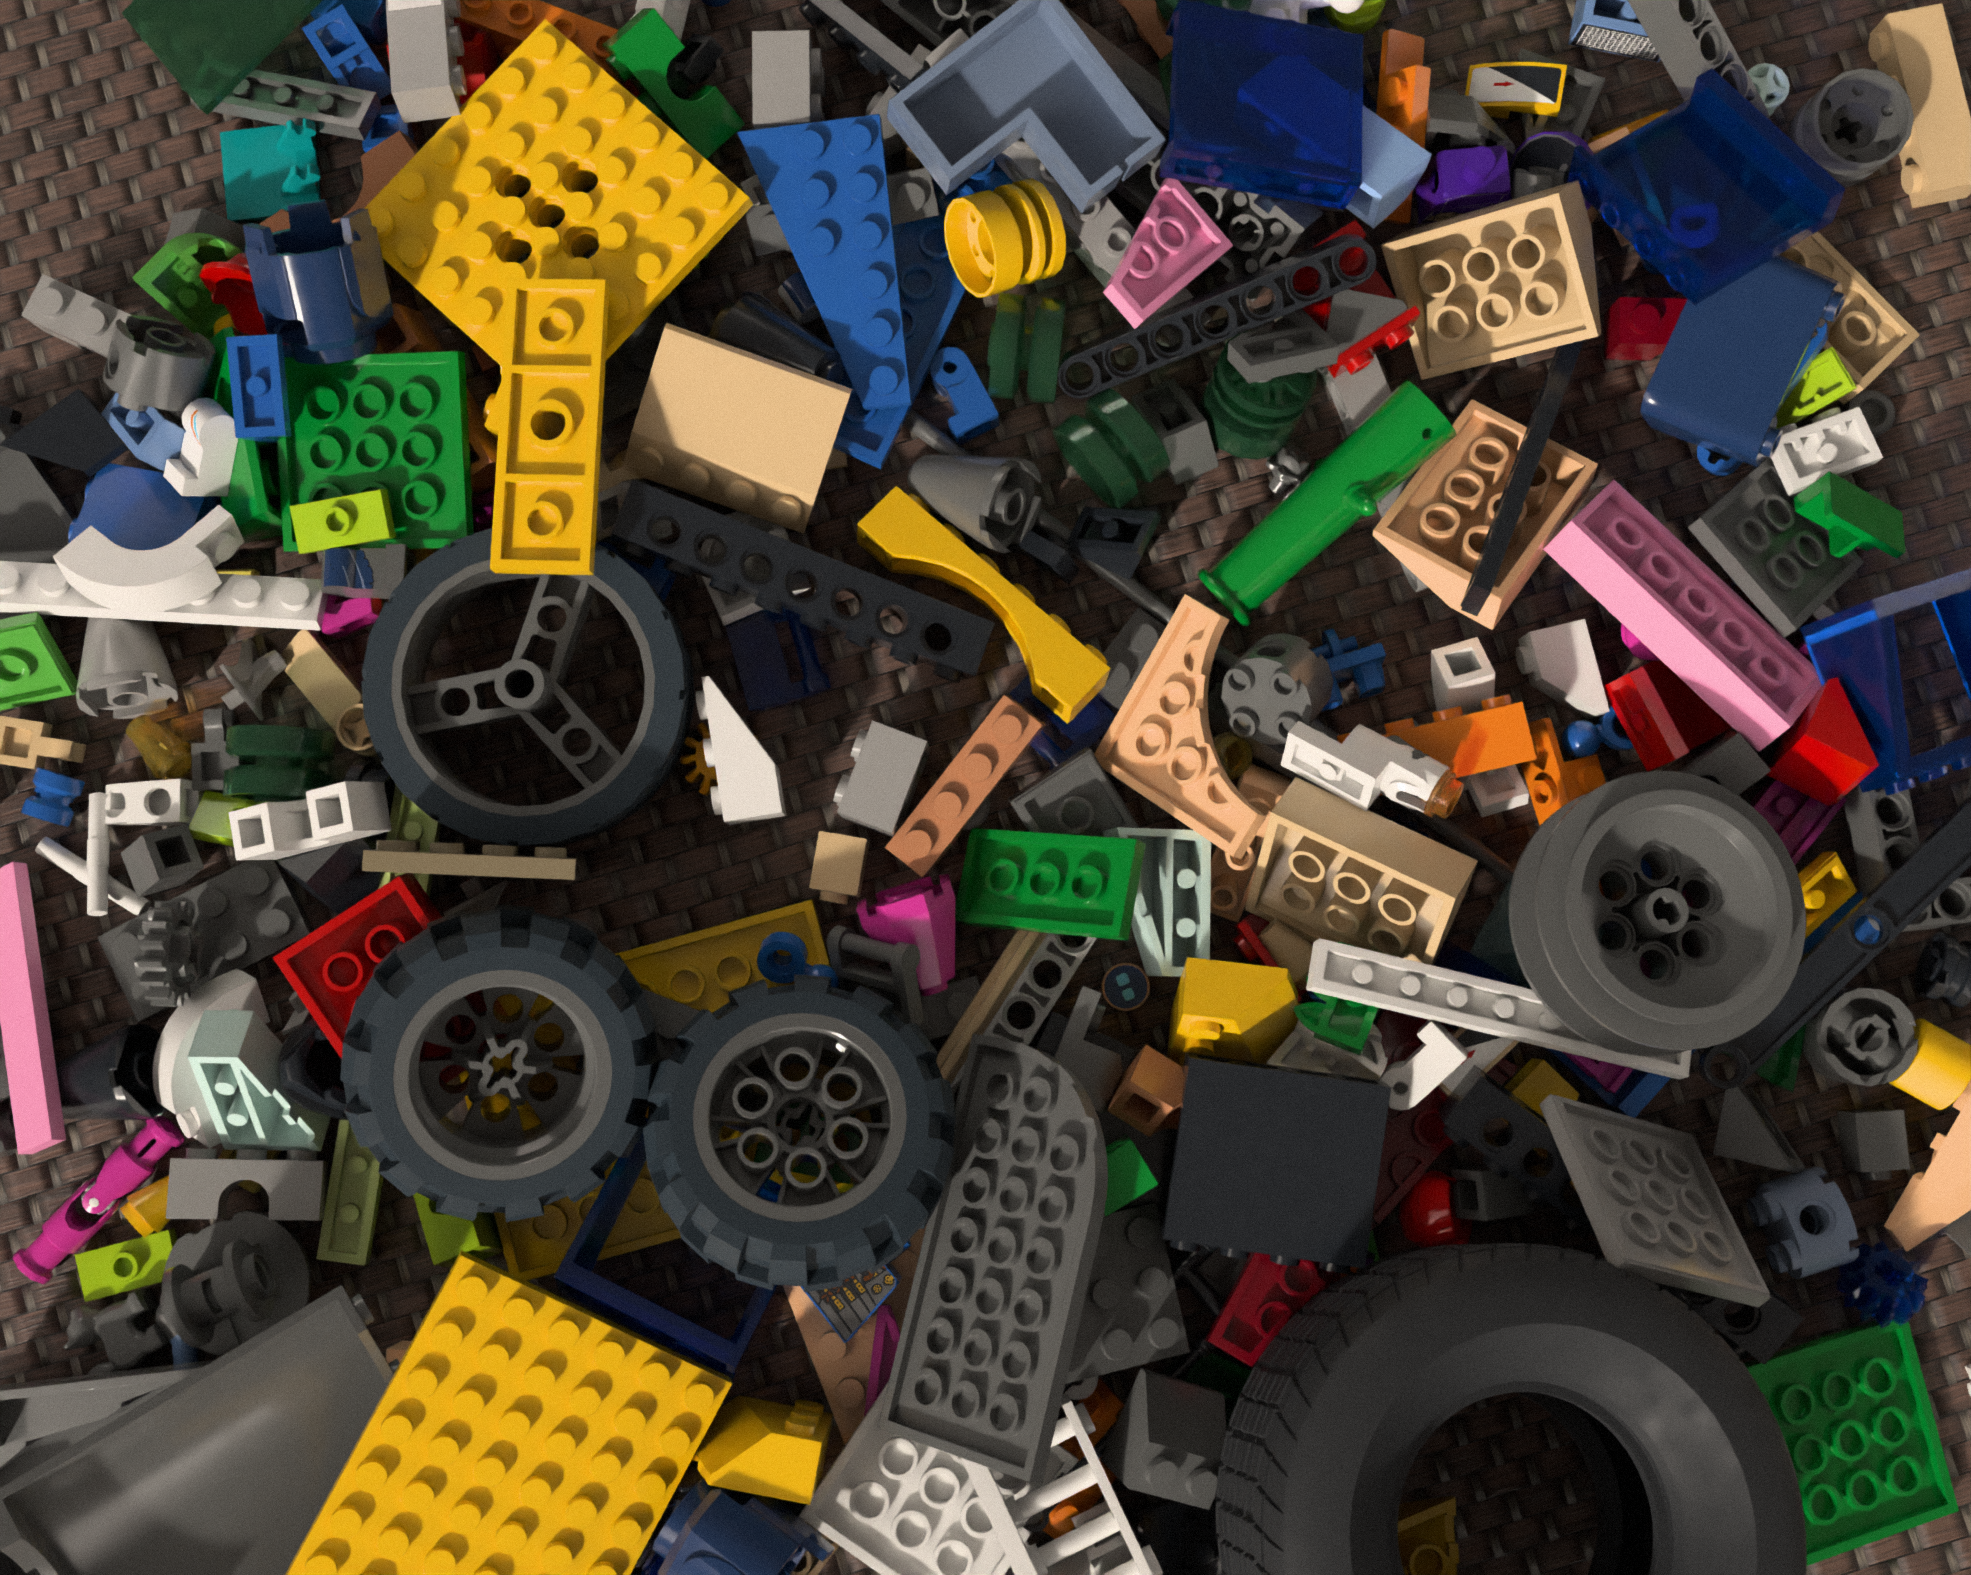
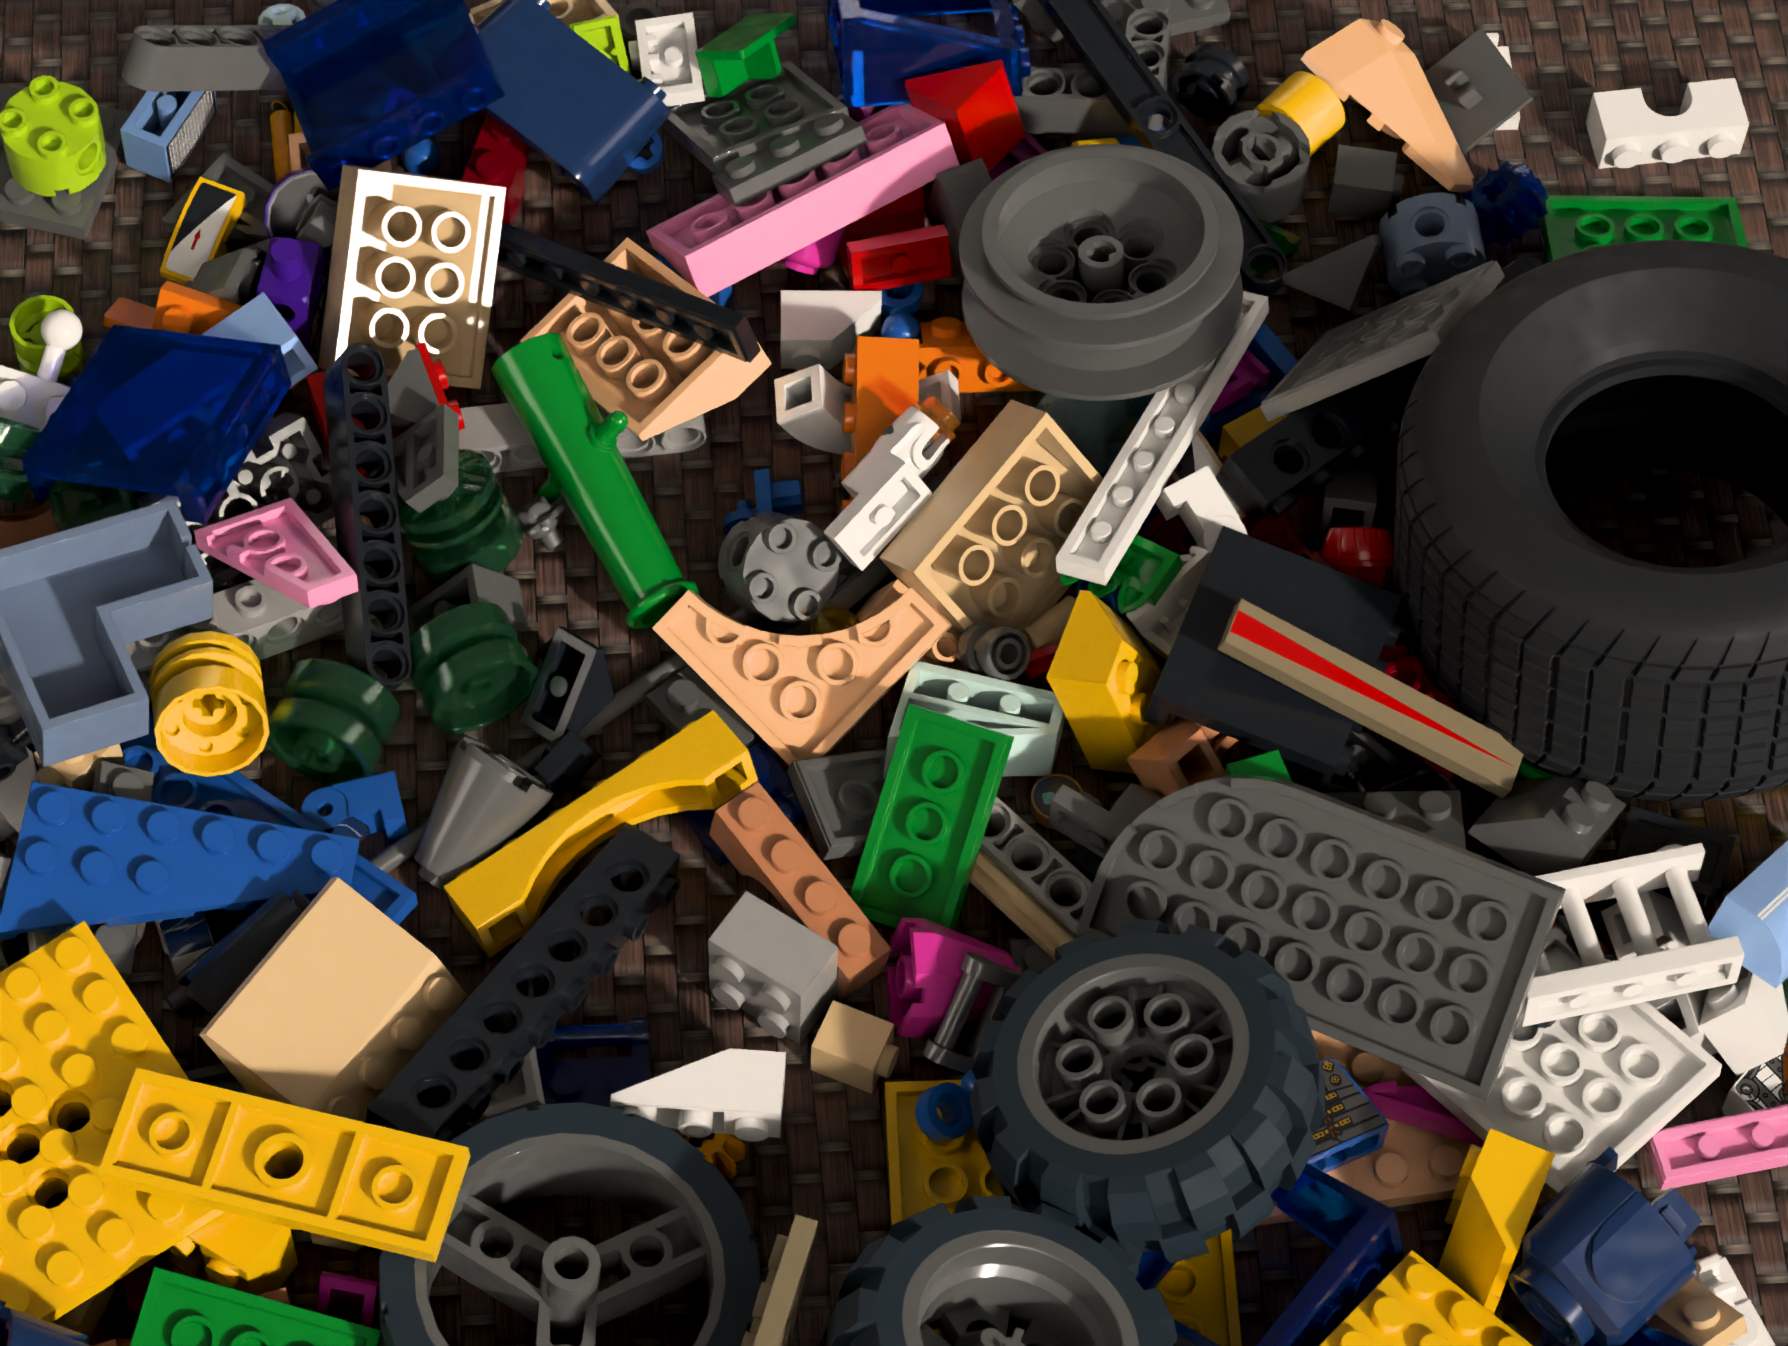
camera: 85 degrees left, 25 degrees down
none -> dark grey plate [712,113,868,207]
none -> dark grey wheel [958,622,1031,680]
none -> dark tan tile [1217,598,1524,798]

